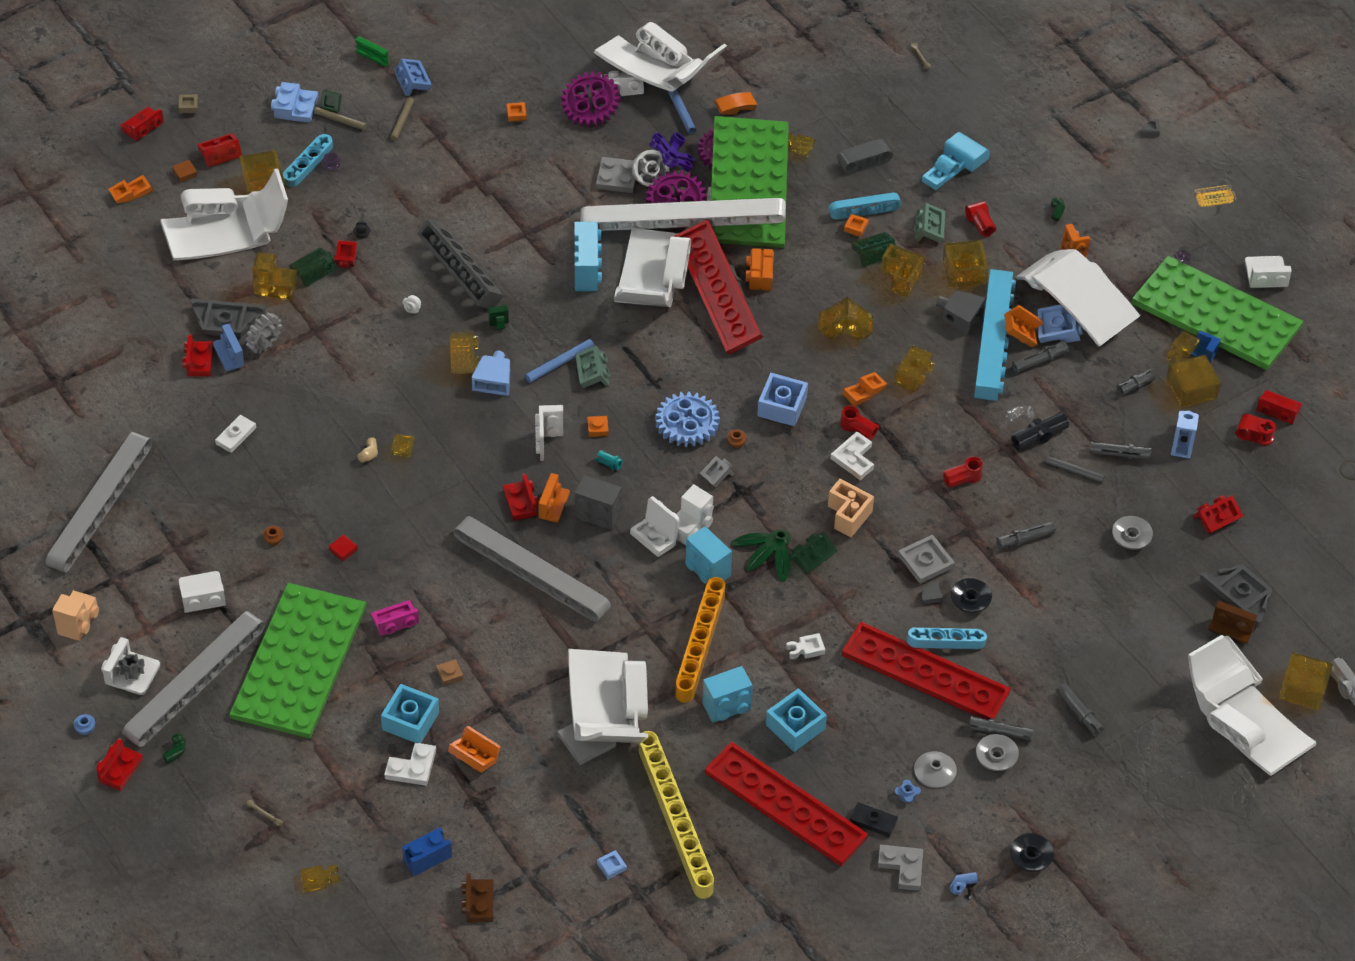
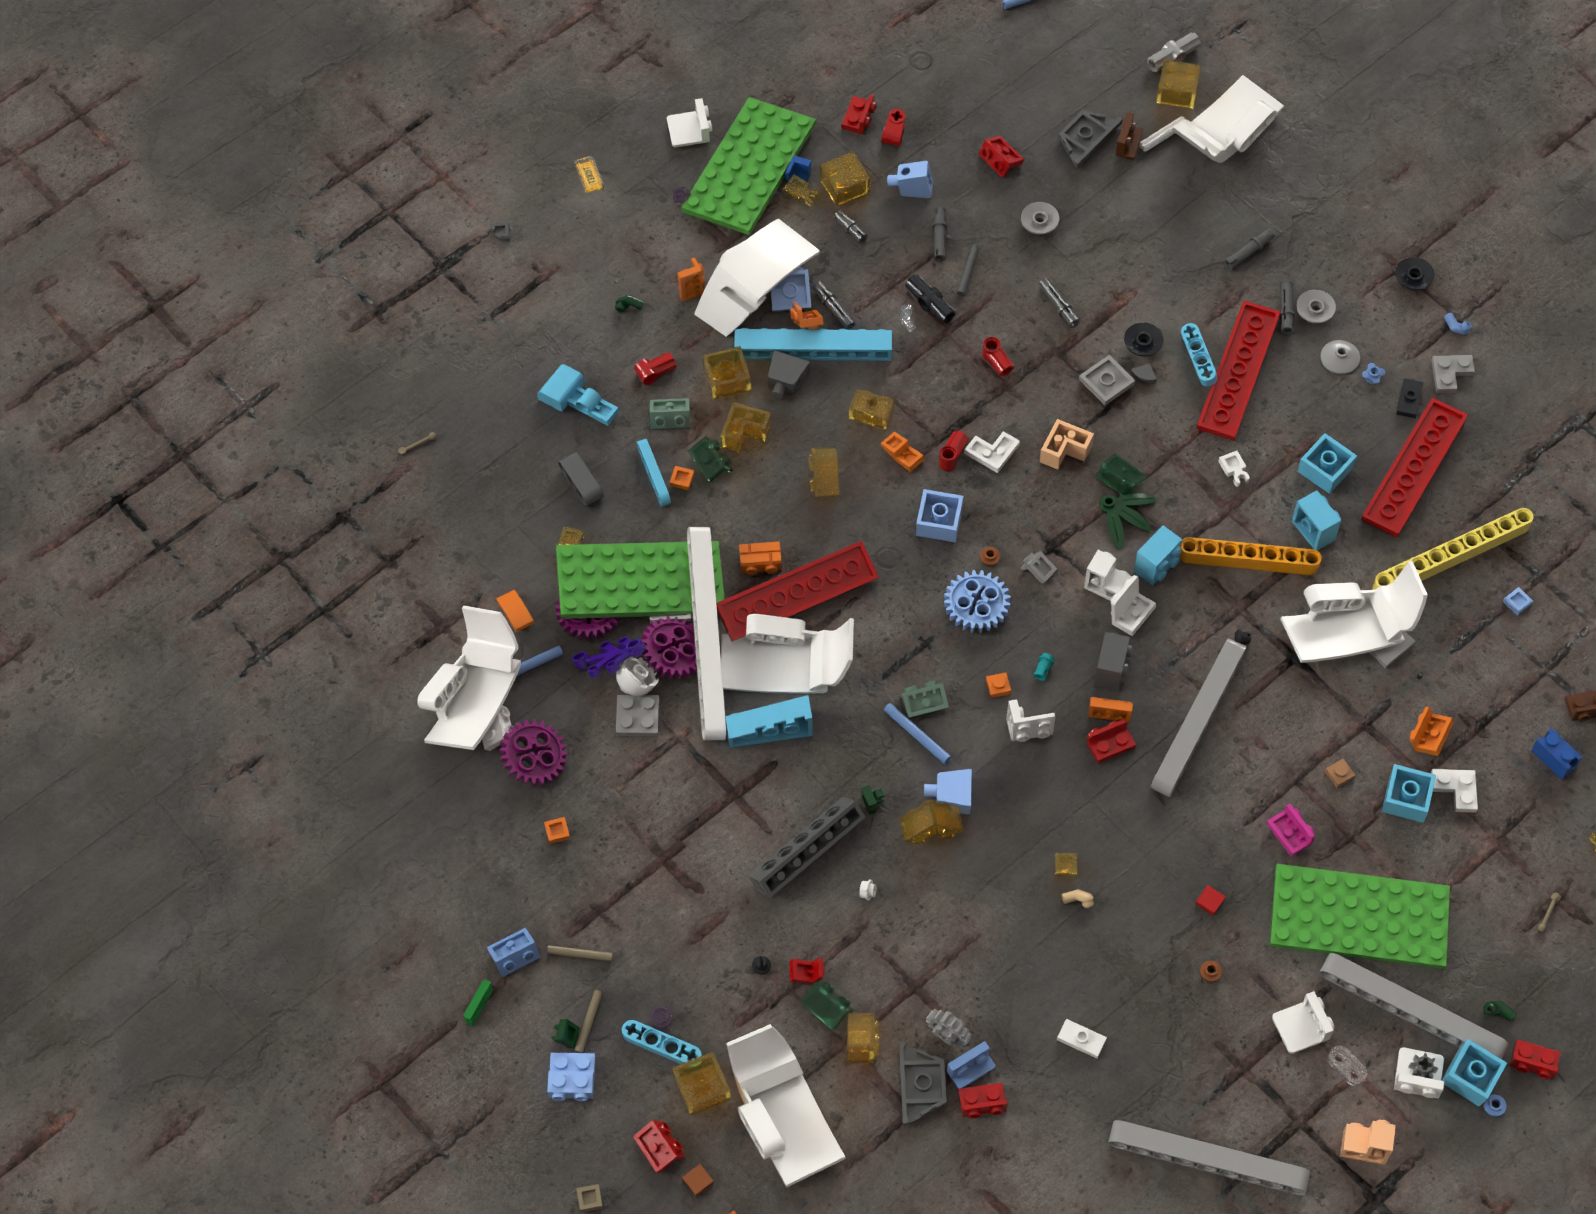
camera: 95 degrees left, 10 degrees up
none -> black piece [1235,629,1251,644]
none -> clear plate [1328,1046,1367,1086]
none -> medium azure brick [1441,1039,1507,1107]

